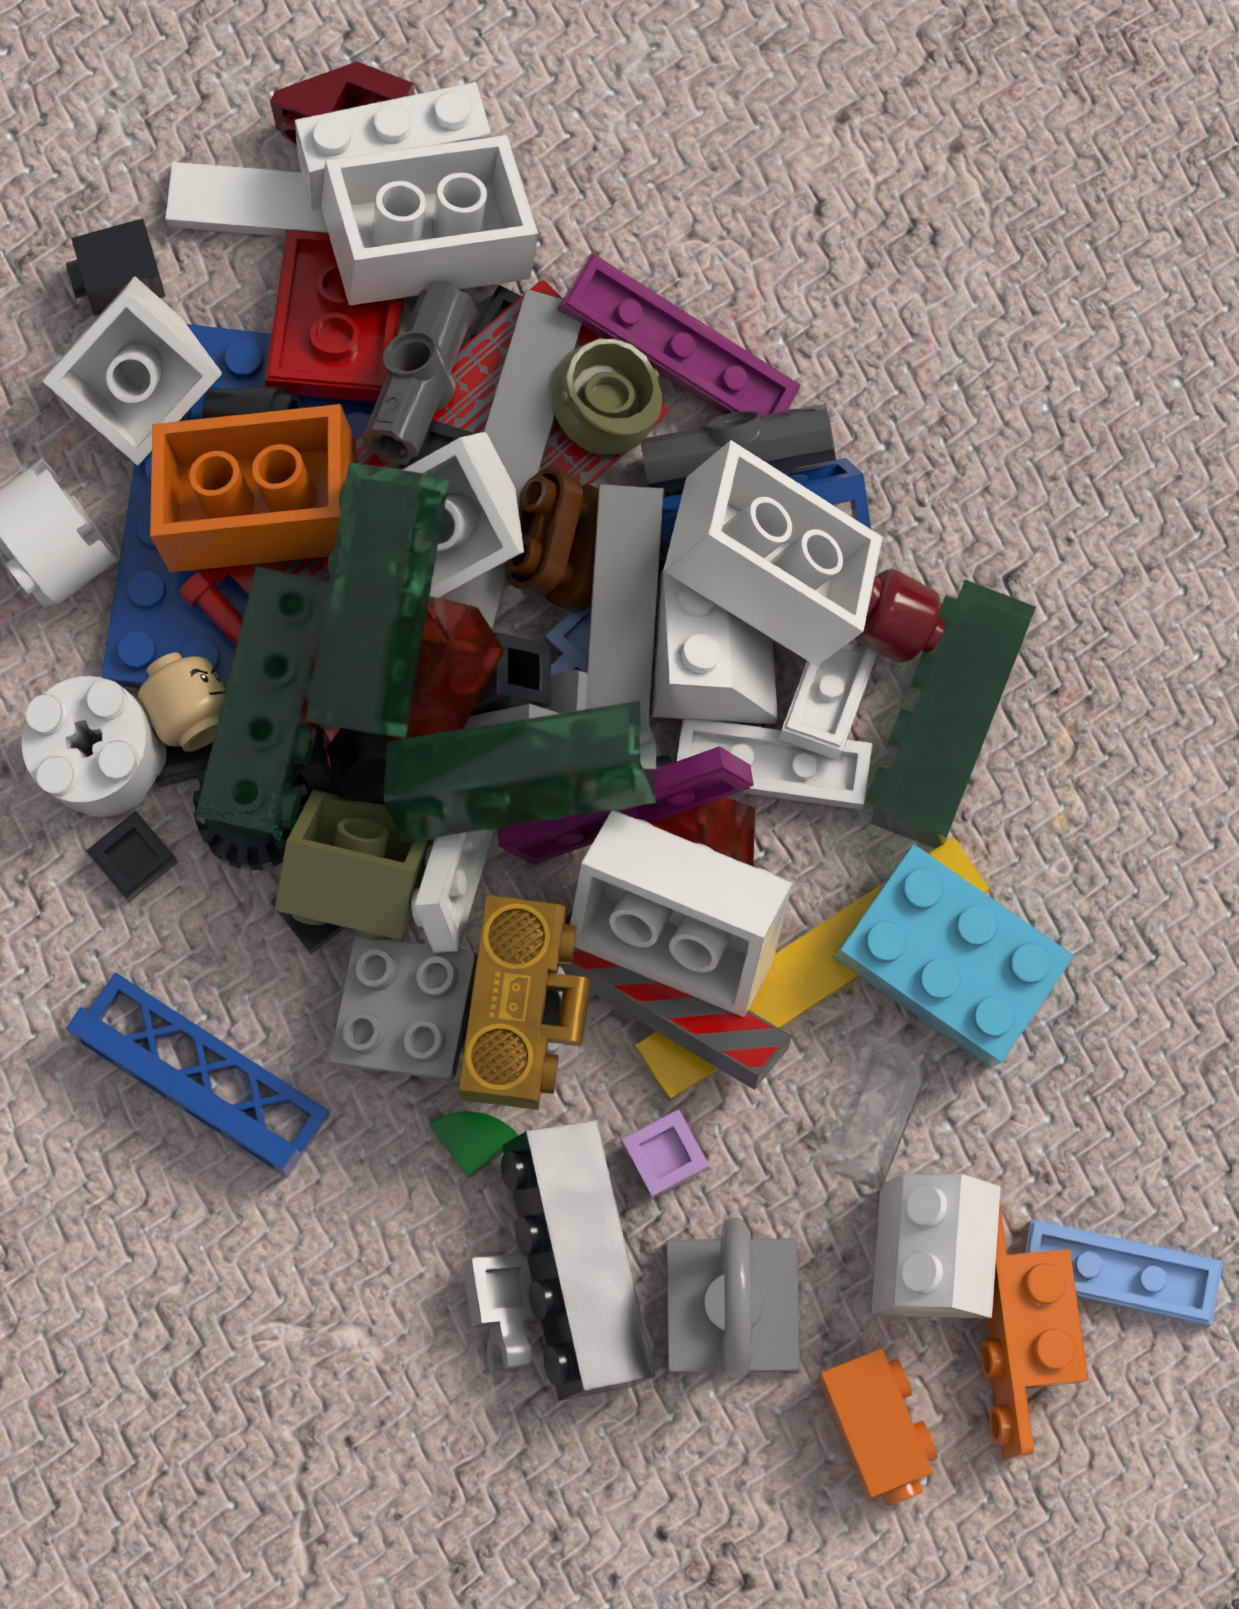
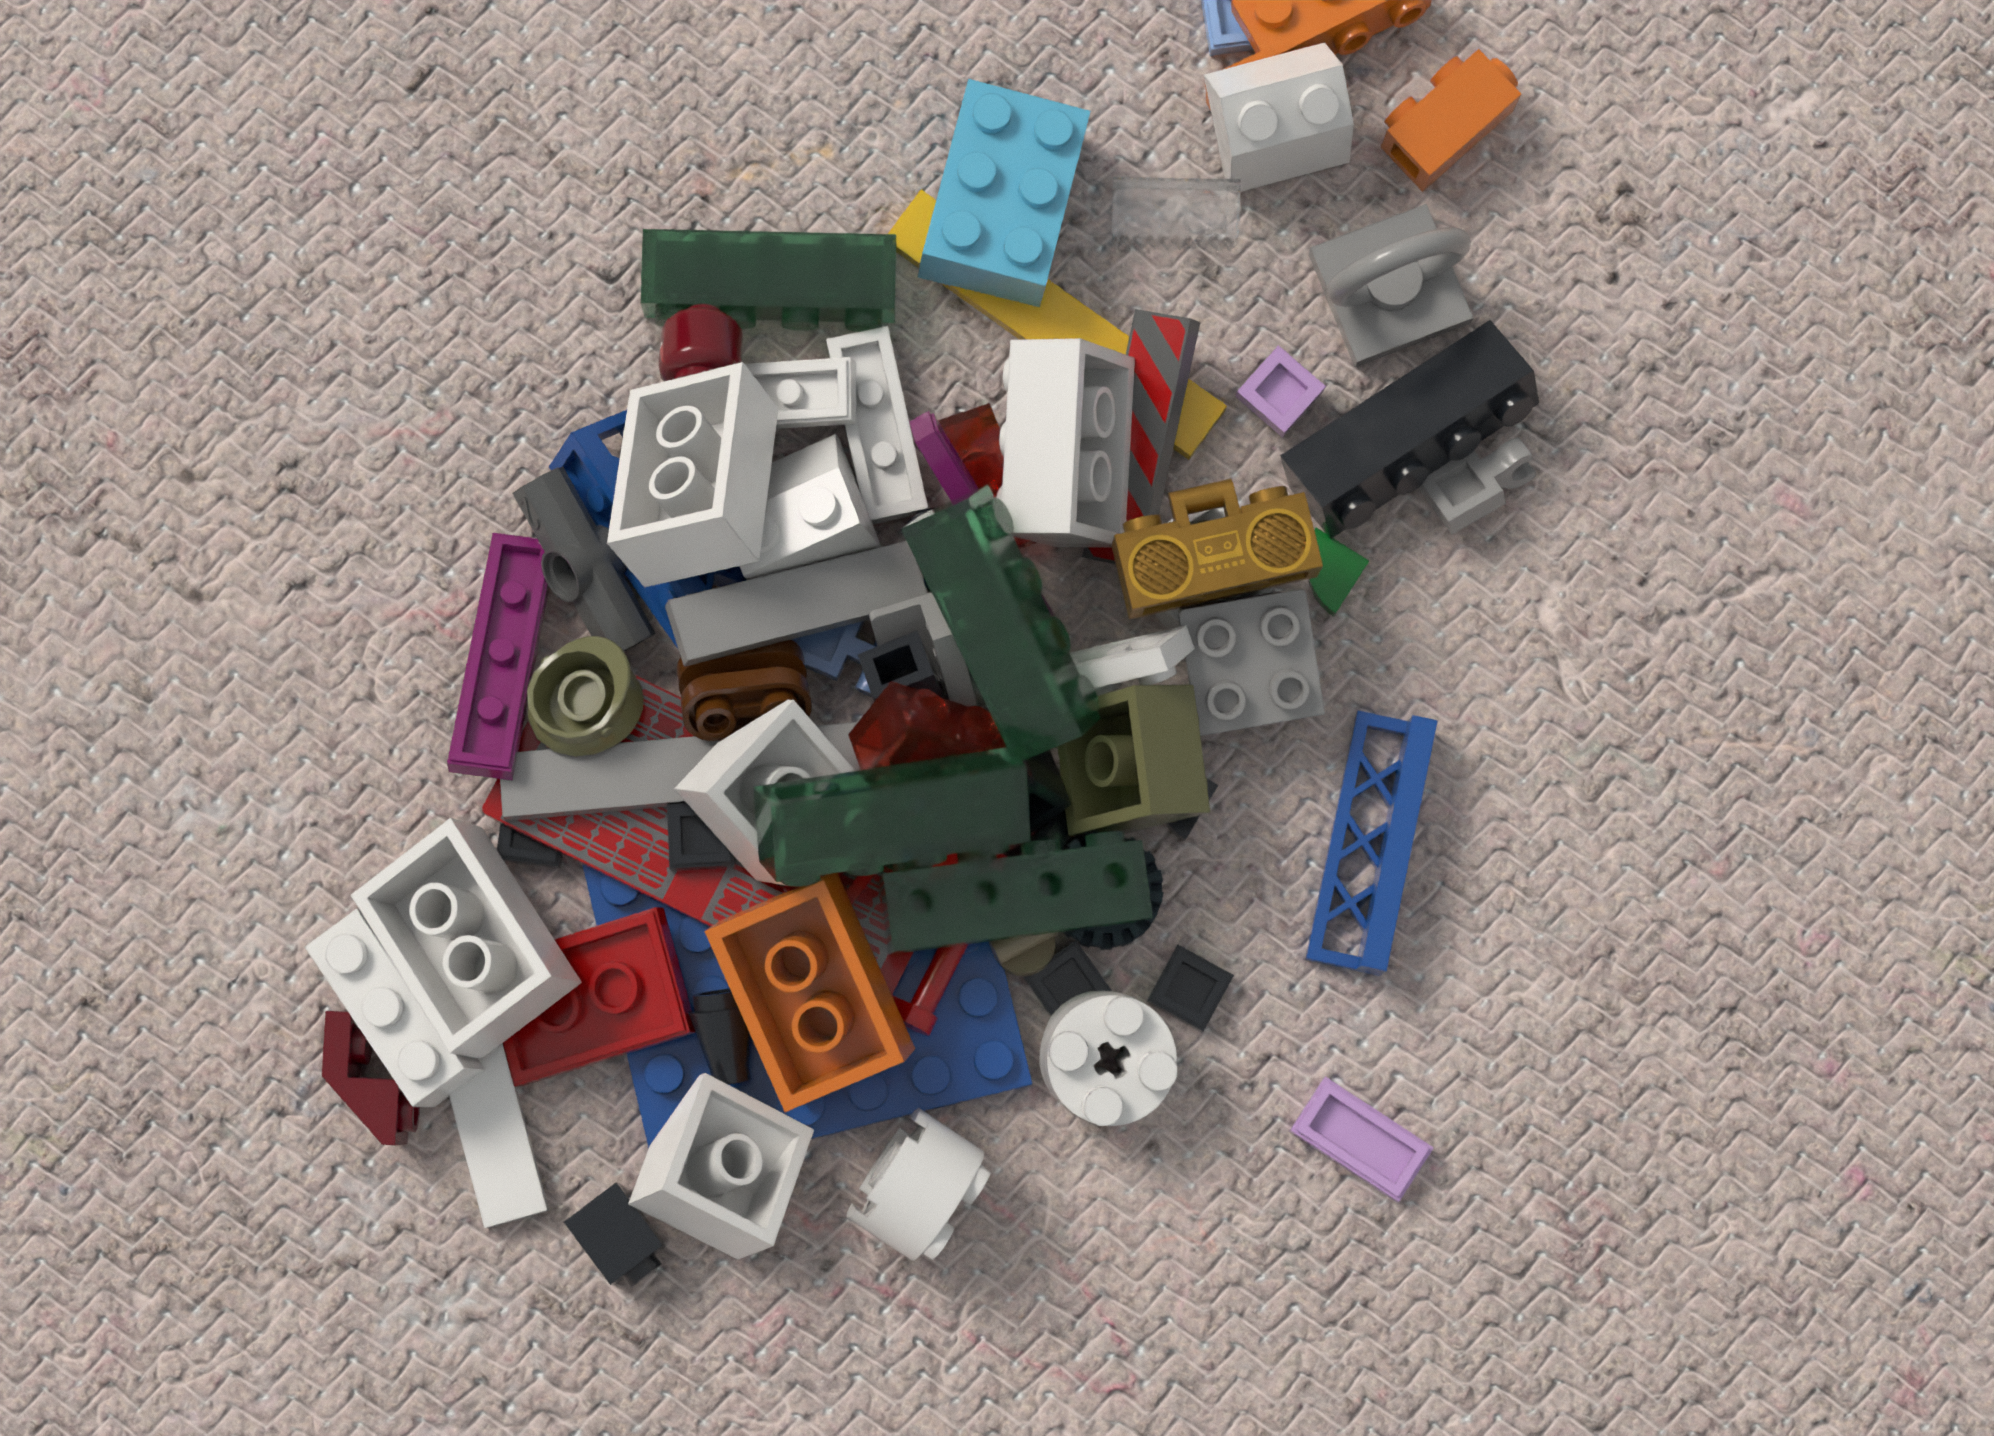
camera: 115 degrees left, 5 degrees up
tan head [137,652,233,752] -> none
dark grey piece [362,282,476,465] -> none

